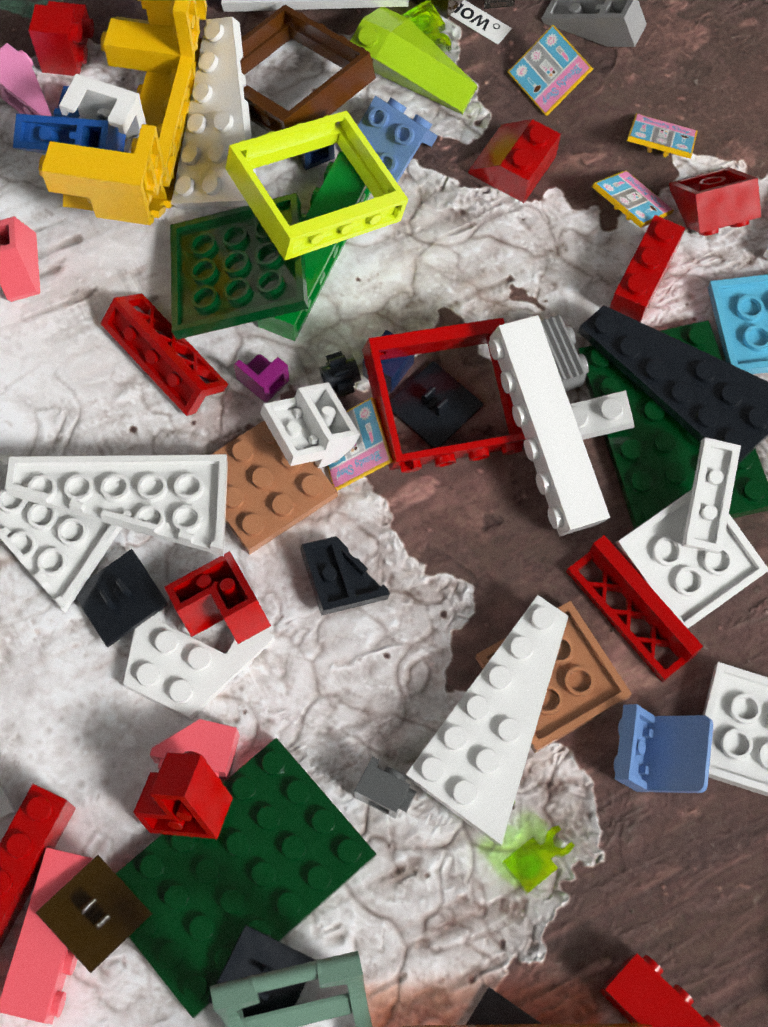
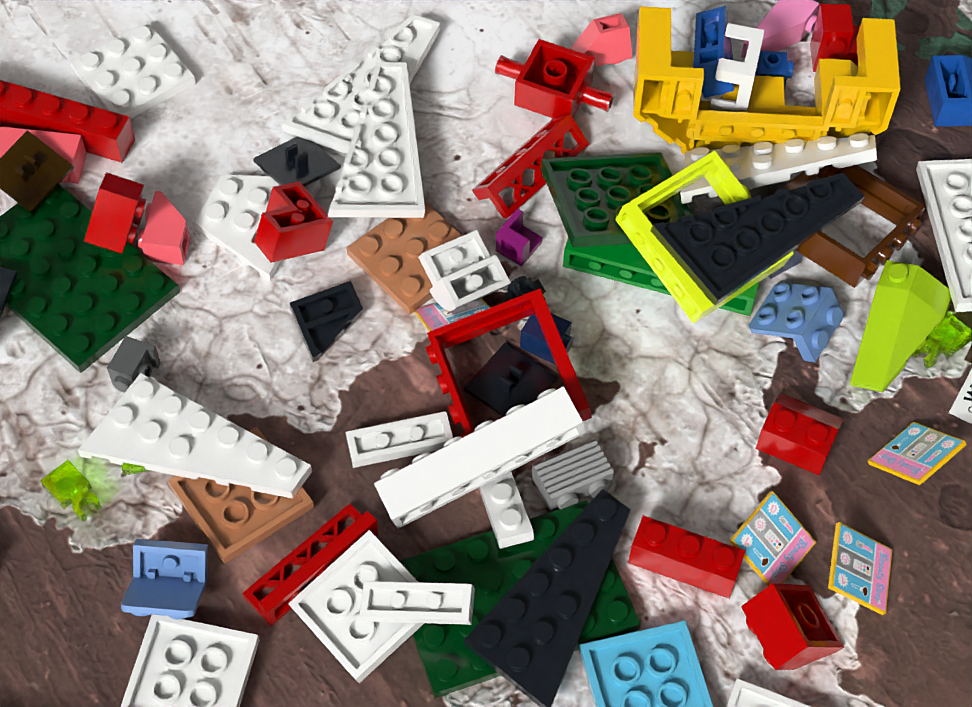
camera: 85 degrees right, 10 degrees down
none -> white plate [346,411,453,468]
none -> red brick [495,39,614,118]
none -> black wing [650,173,865,306]

